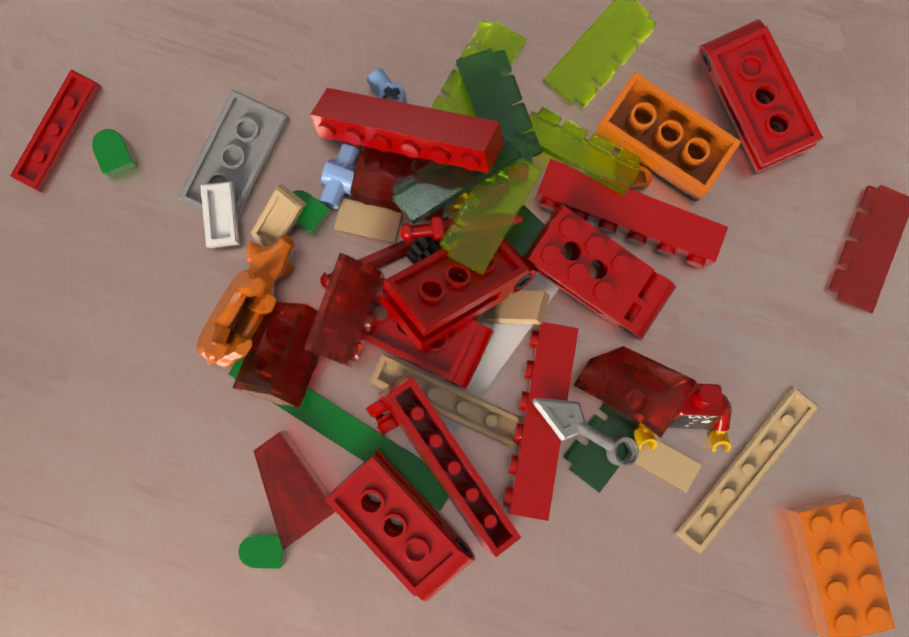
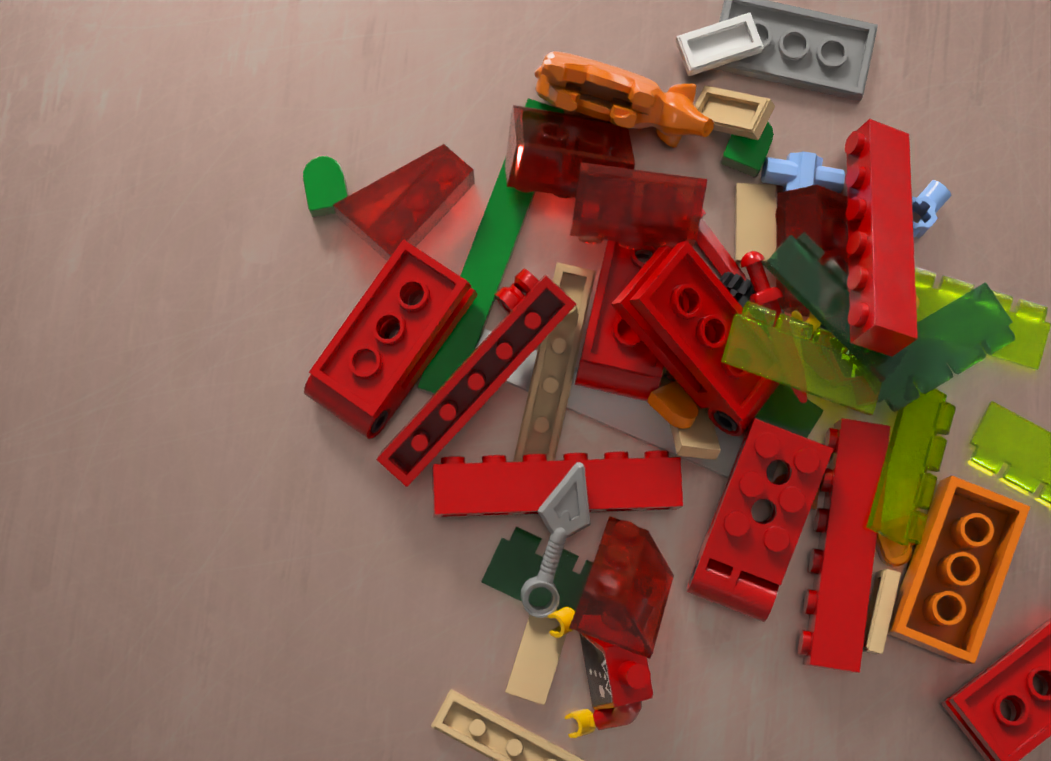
camera: 75 degrees right, 5 degrees down
none -> orange tile [647,381,699,429]
none -> tan tile [863,569,901,654]

